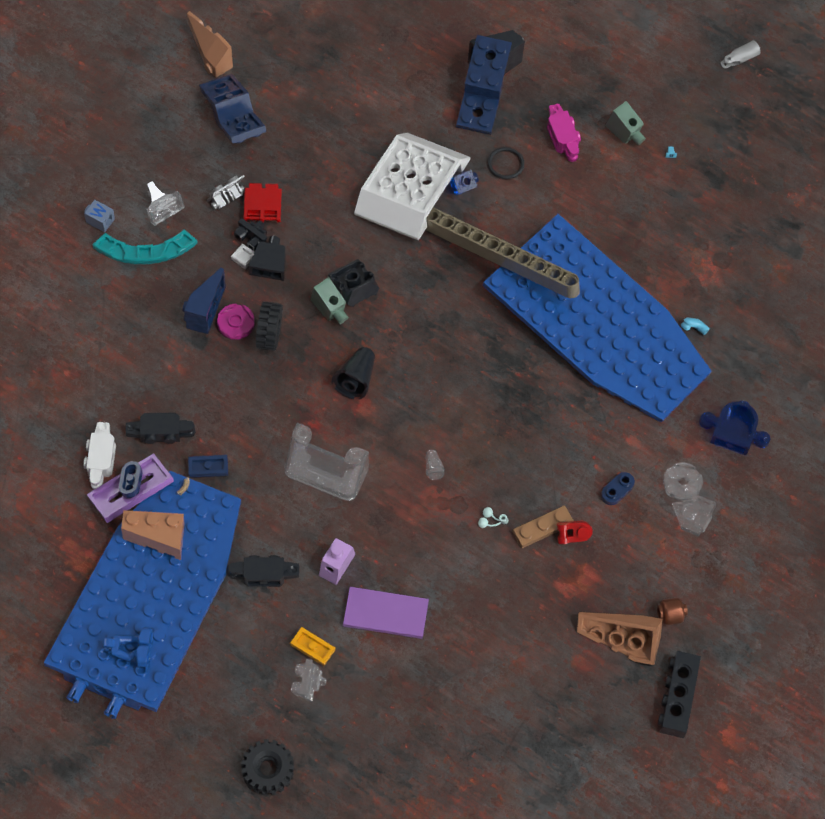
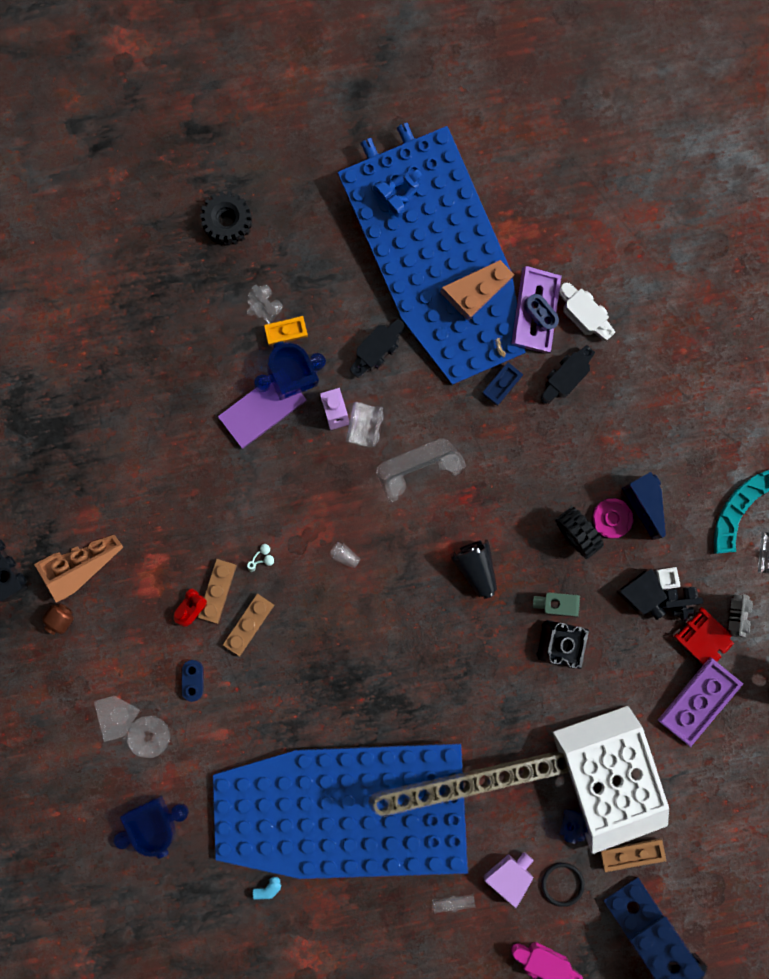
camera: 130 degrees right, 20 degrees up
none -> medium nougat plate [223,594,275,657]
none -> clear blue piece [254,341,326,401]
none -> clear bracket [346,402,384,447]
none -> clear pin [432,894,475,914]
none -> lavender torso [483,852,534,908]
none -> medium nougat plate [600,839,666,872]
none -> medium lavender tile [658,657,743,747]

